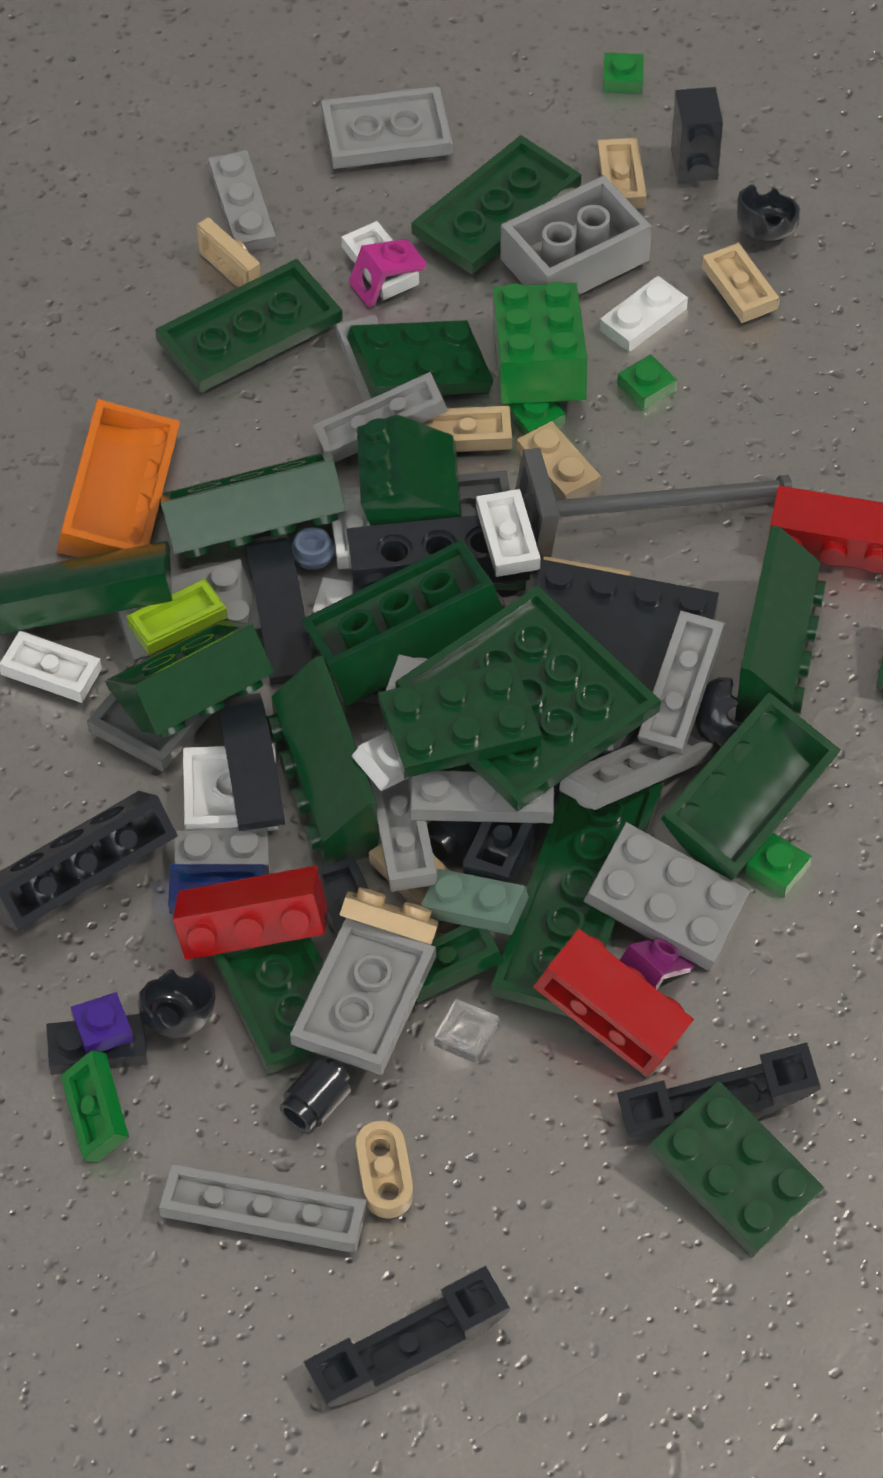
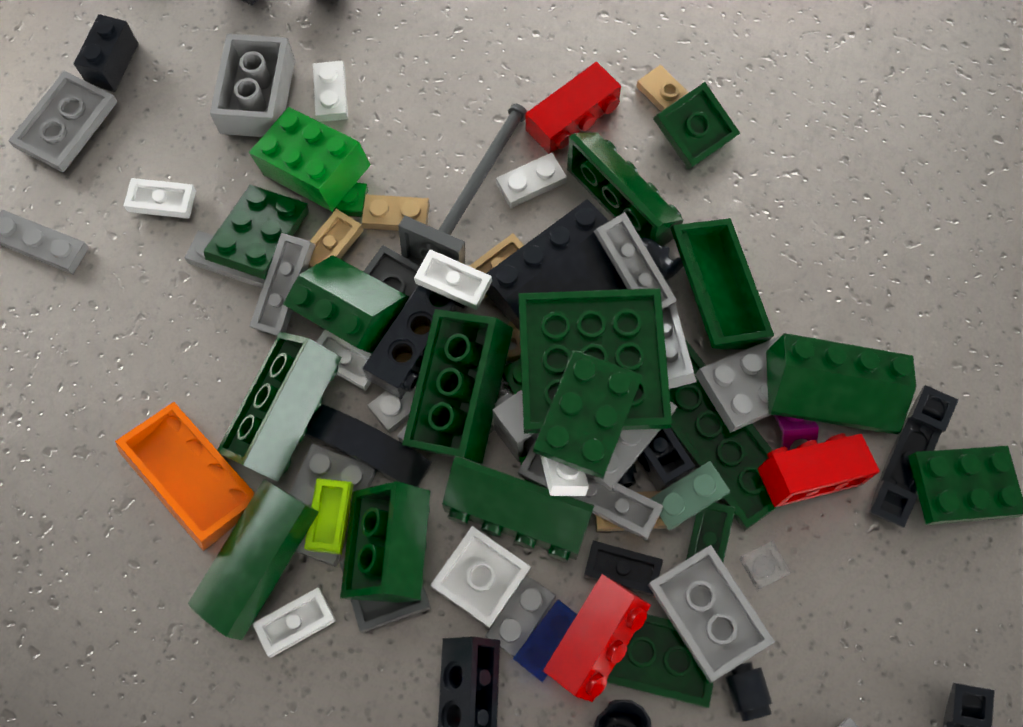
camera: 50 degrees left, 15 degrees up
dark green plate [155,259,343,393] -> none
tan plate [197,217,261,288] -> none
black slope [217,693,285,831] -> none
sand blue plate [291,527,335,570] -> none
tan plate [340,888,439,945] -> none
dark pink bracket [349,239,427,307] -> none
tan plate [355,1121,413,1218] -> none
dark green plate [411,135,582,275] -> none
tan plate [597,138,647,209] -> none
green plate [617,354,677,410] -> none
tan plate [701,242,779,323] -> none
green plate [745,833,812,898] -> none
none -> black brick [73,14,139,92]
none -> white plate [496,152,567,209]
none -> dark green slope [766,333,917,435]

